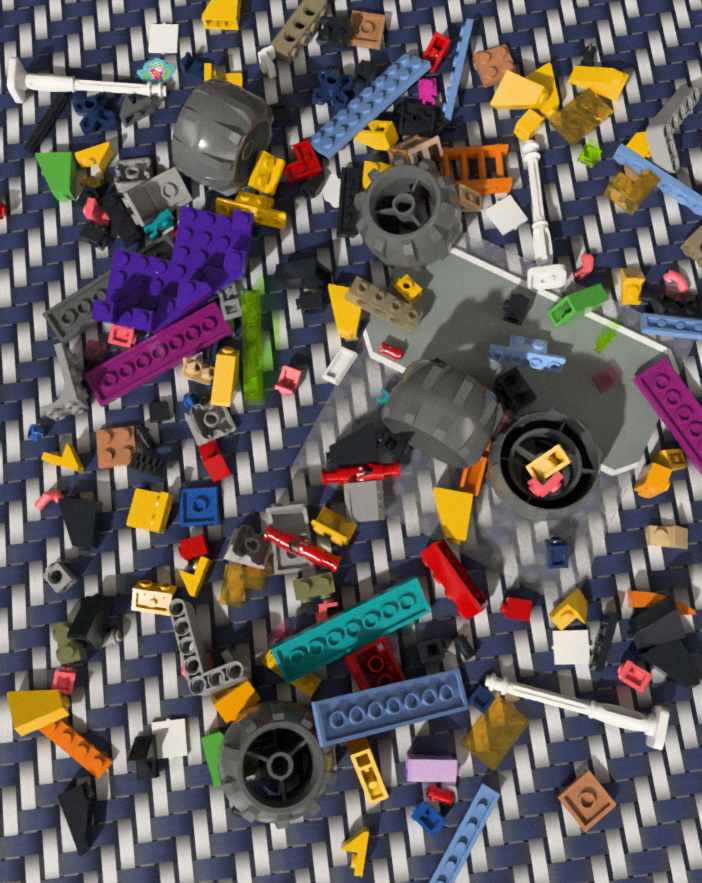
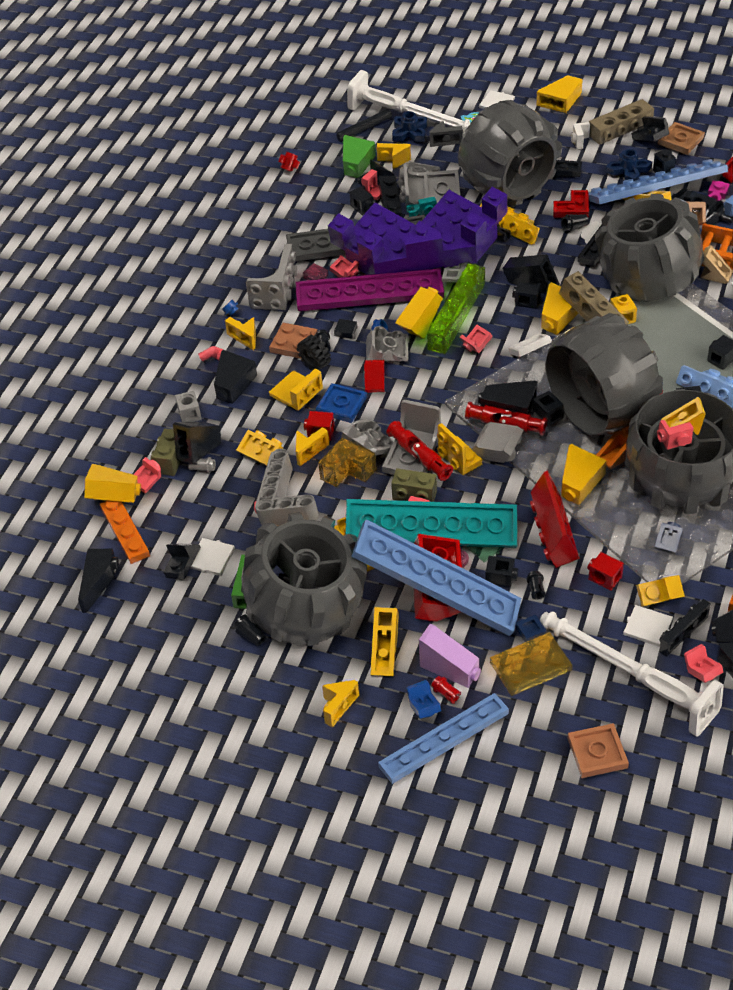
camera: 25 degrees right, 30 degrees down
tan hips [180,357,215,385] -> none
yellow bracket [248,150,285,195] -> none

